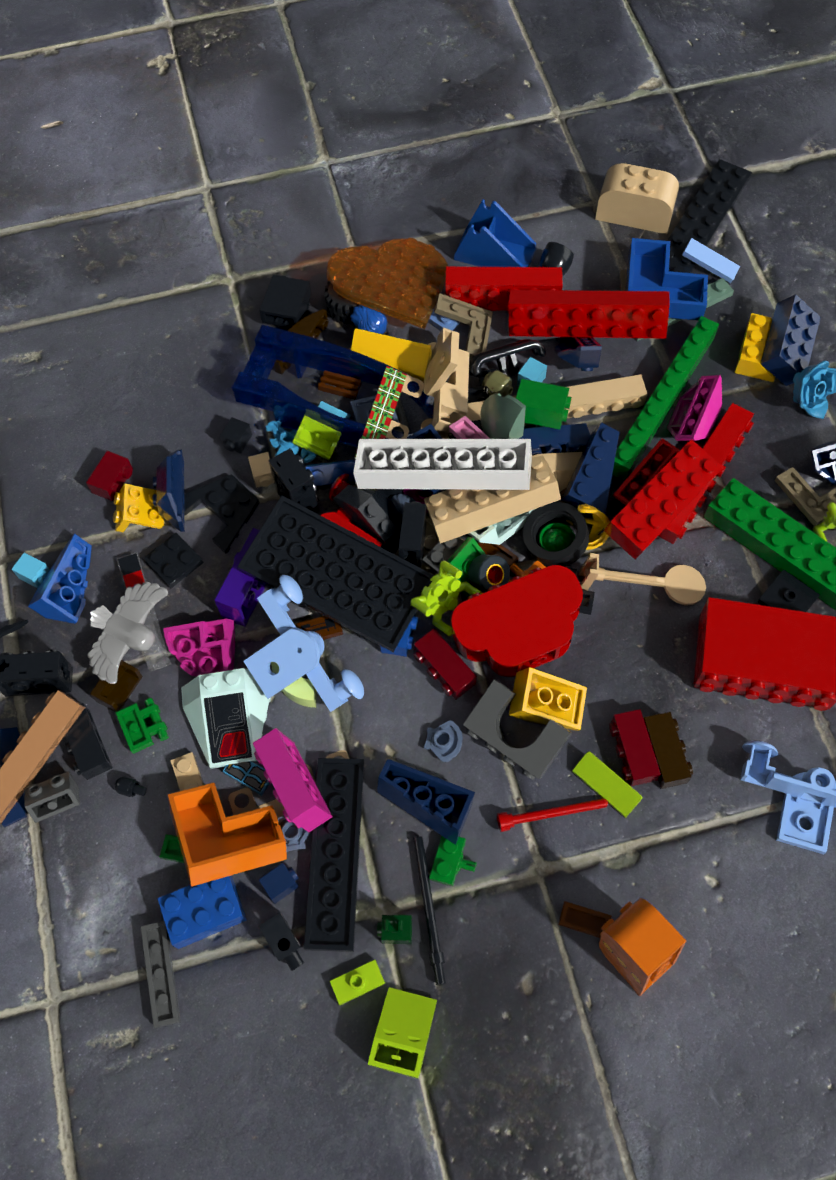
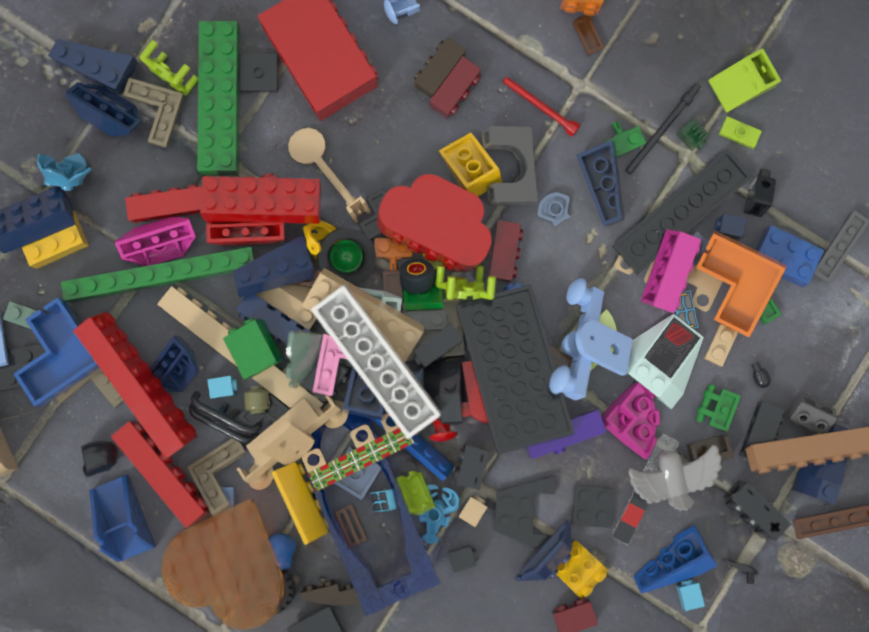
camera: 135 degrees left, 20 degrees up
lime slope [572,751,643,818] -> none

